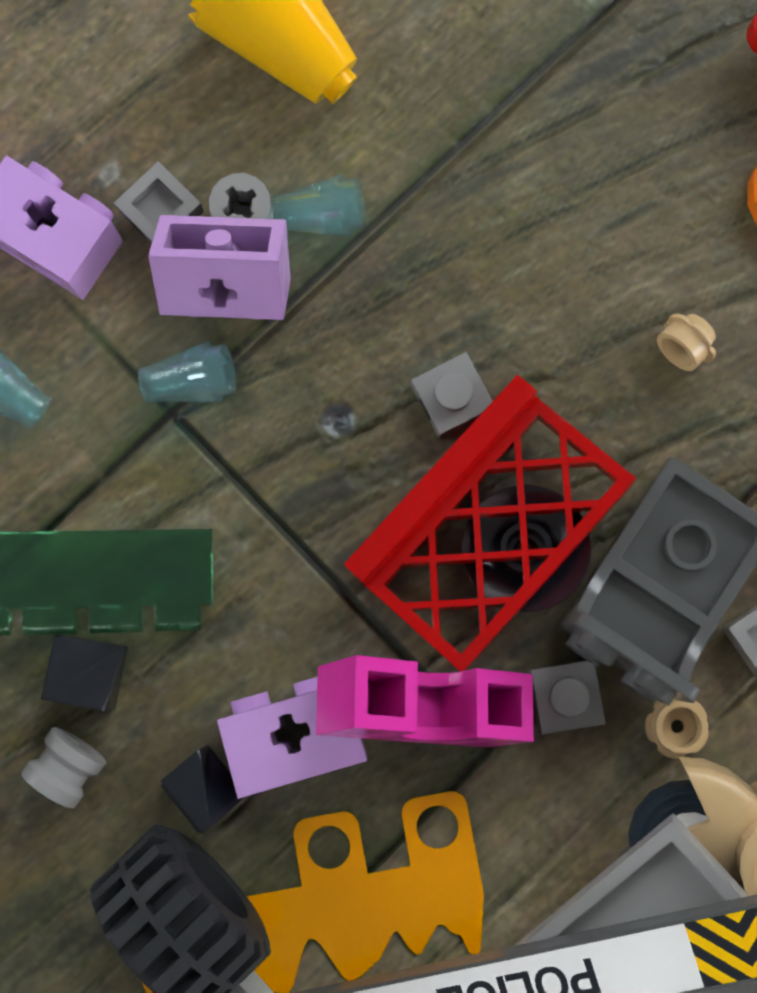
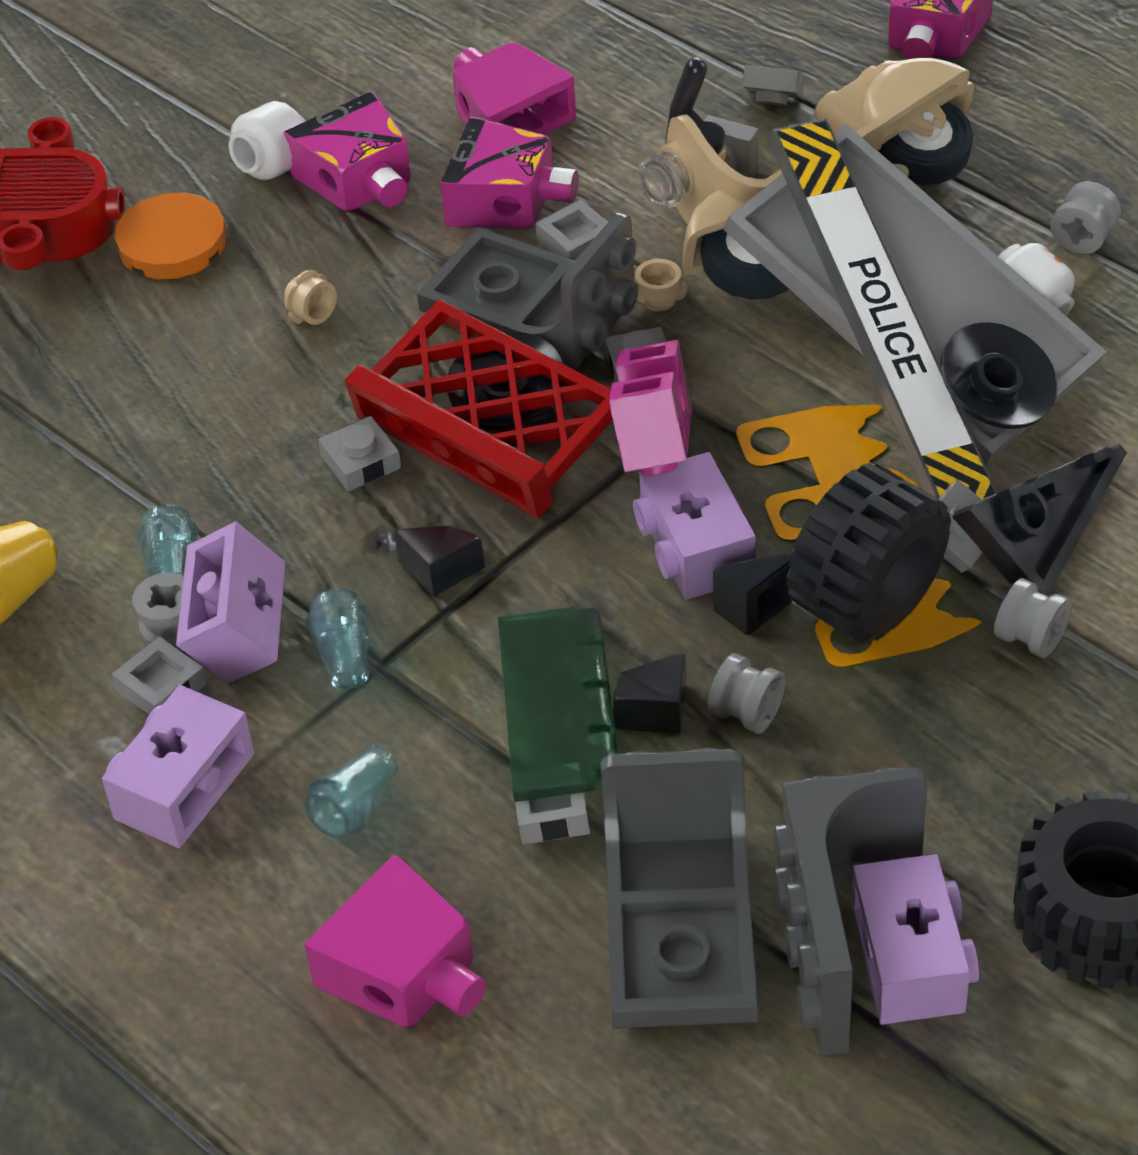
camera: 90 degrees left, 35 degrees down
none -> black slope [394,526,485,597]

